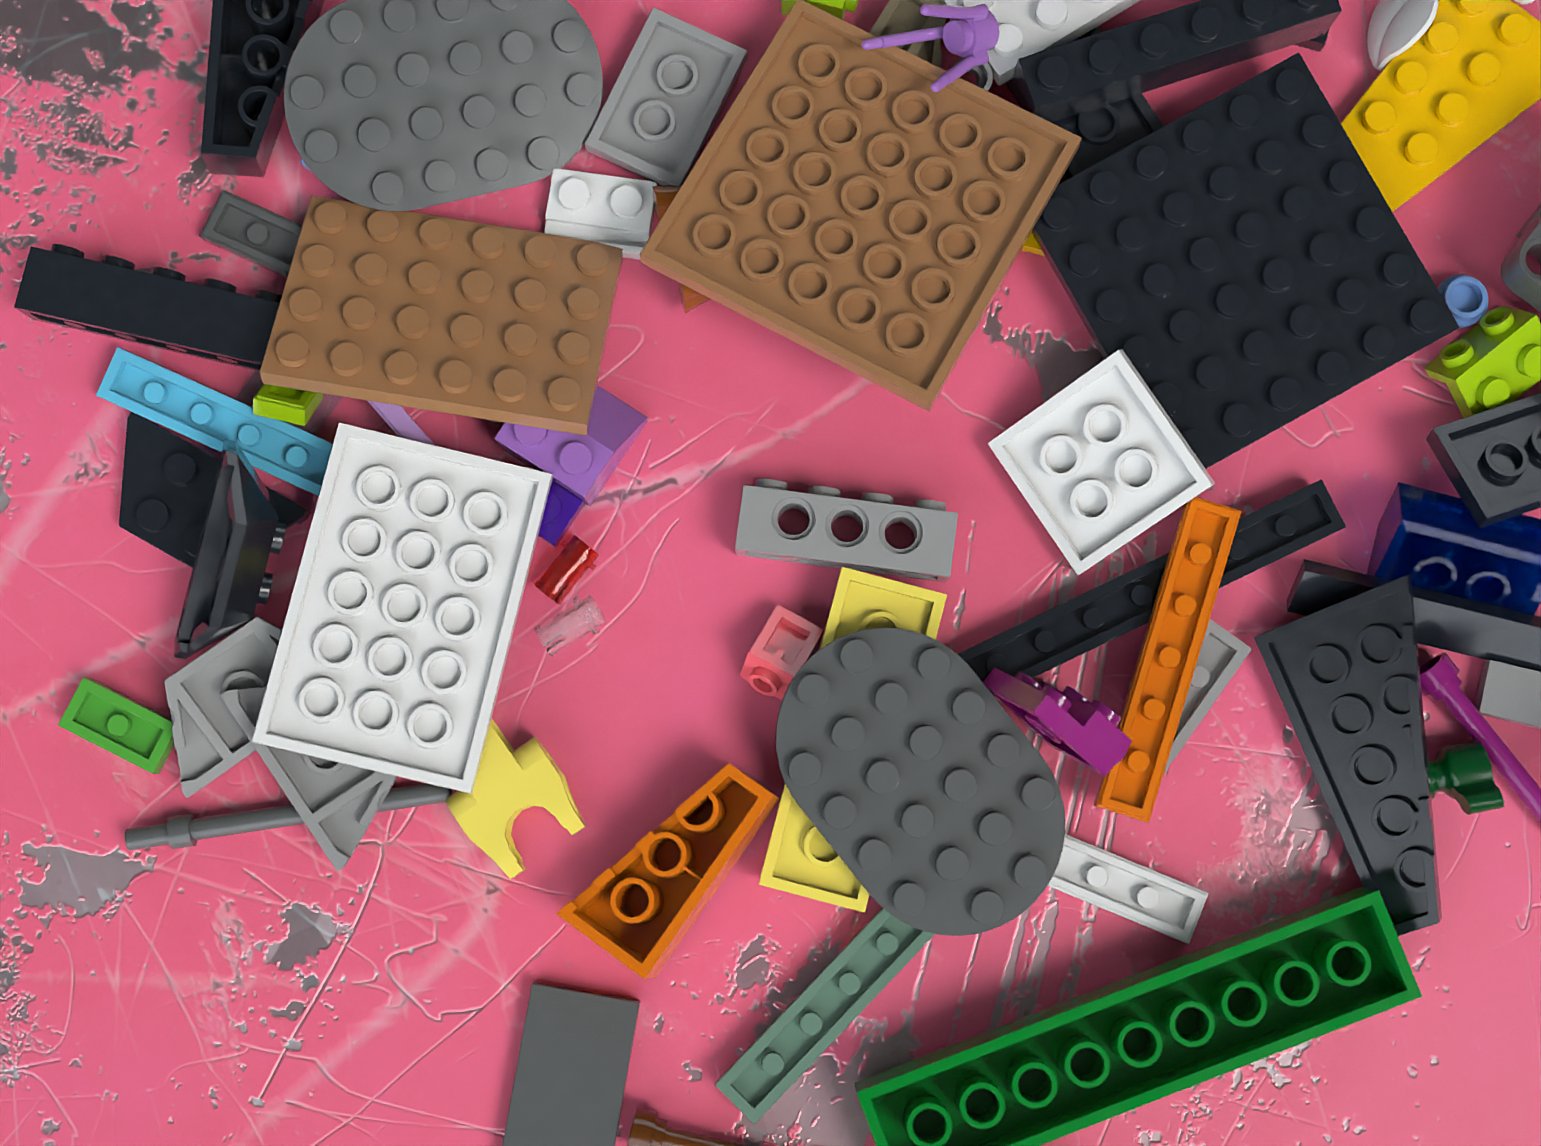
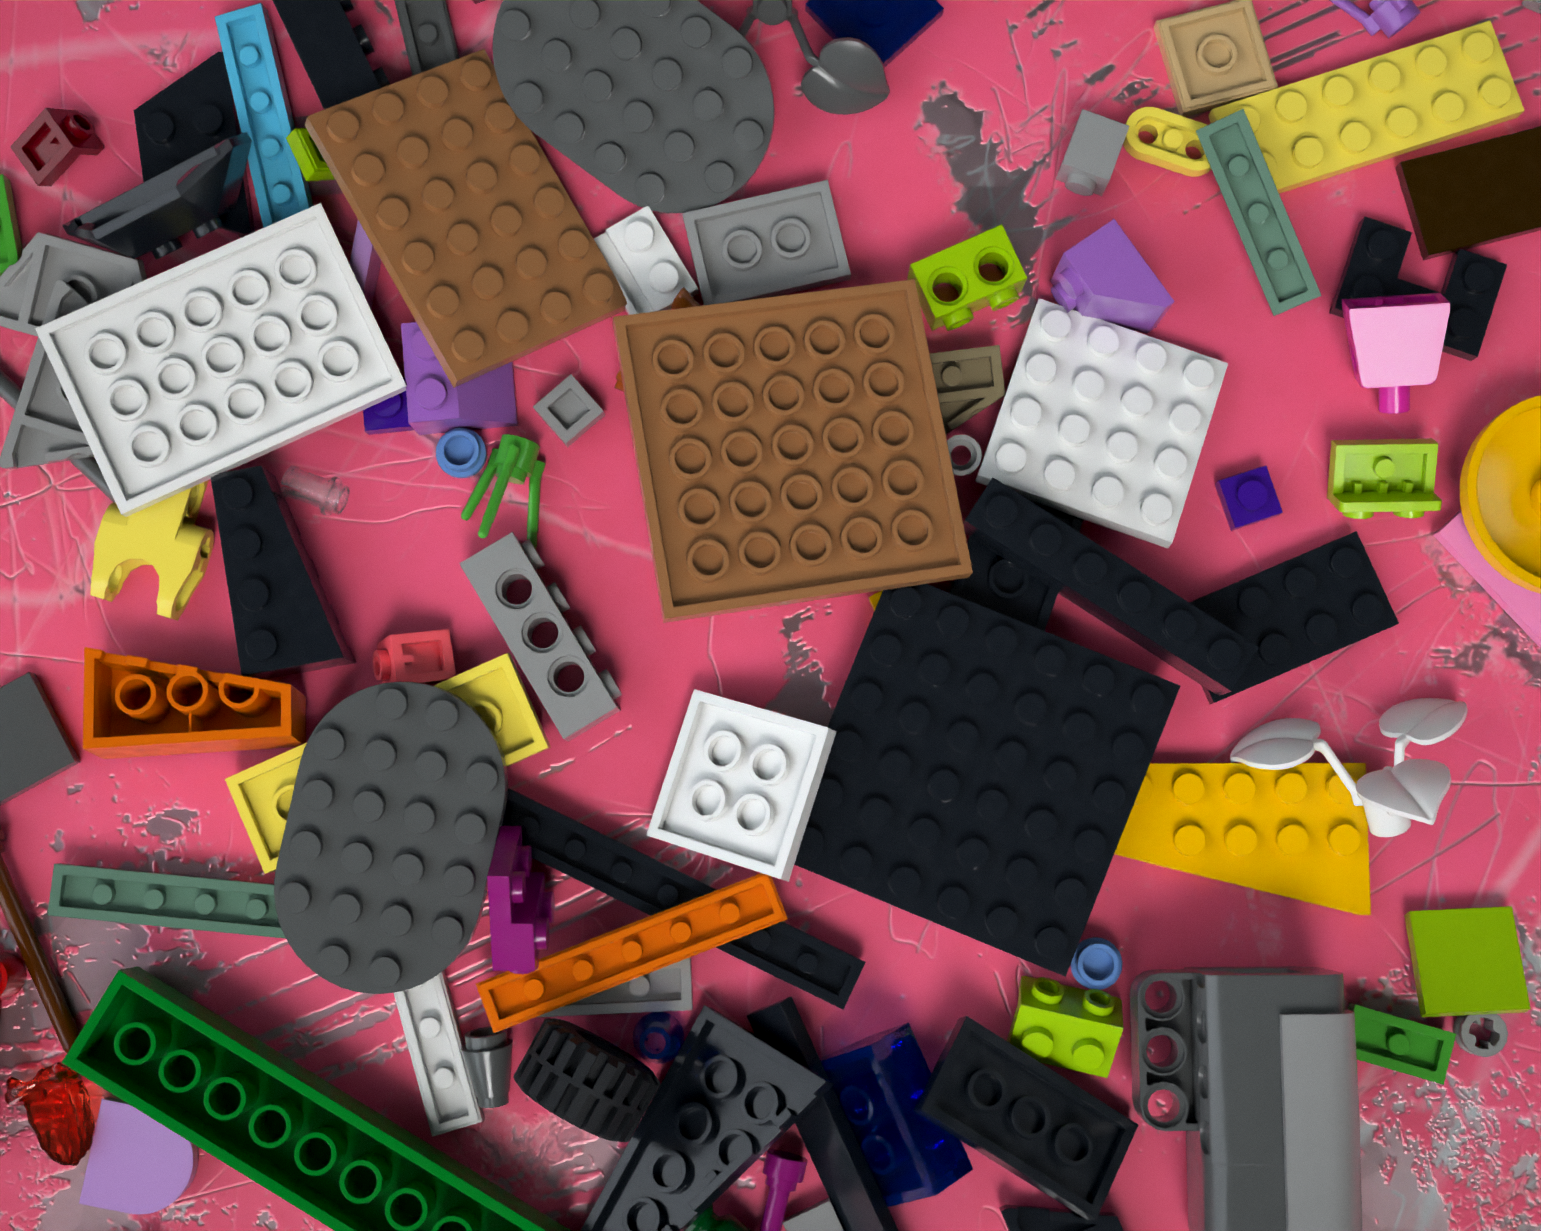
camera: 50 degrees right, 0 degrees up
clear red pin [534,535,599,605] -> none
medium lavender plant [861,4,999,92] -> none
none -> dark red bracket [11,108,104,186]
none -> black wedge [211,466,356,680]
none -> medium blue plate [436,428,487,479]
none -> bright green plant [461,434,546,549]
none -> dark grey cone [461,1027,513,1108]
none -> black tyre [513,1018,660,1142]
none -> light grey plate [533,374,605,448]
none -> clear blue cone [633,1012,684,1064]

